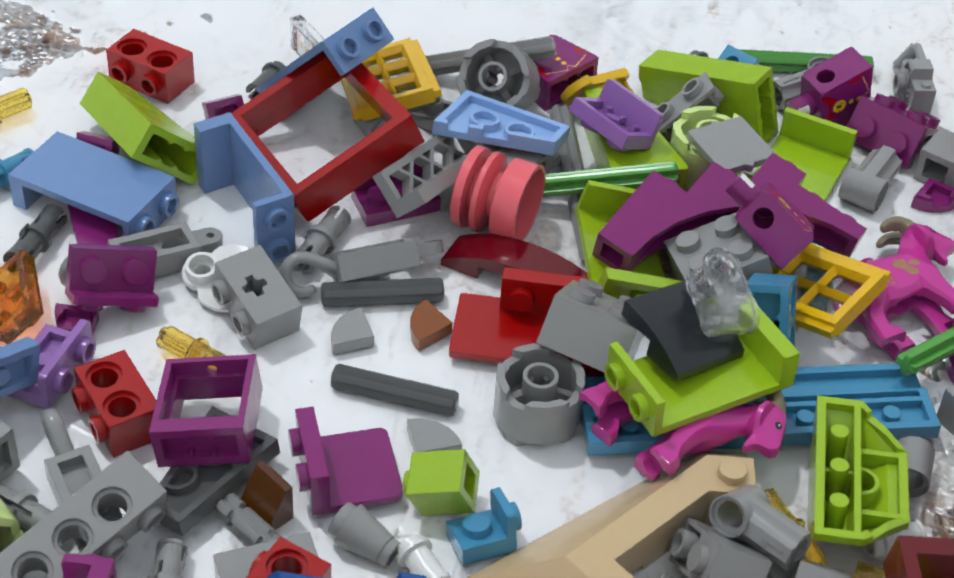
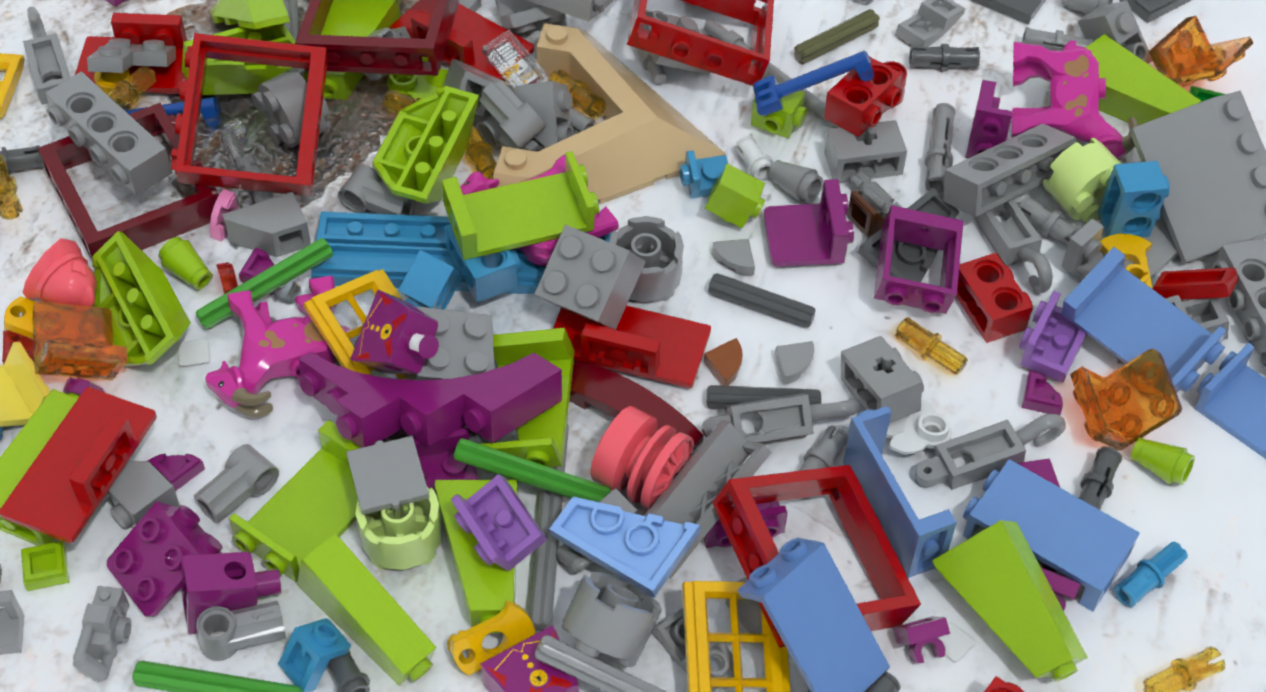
camera: 170 degrees left, 10 degrees up
magenta bracket [65,244,159,312] -> none
black slope [621,278,744,382] -> none
light grey hinge [656,72,725,142] -> none
clear piece [685,247,760,337] -> none

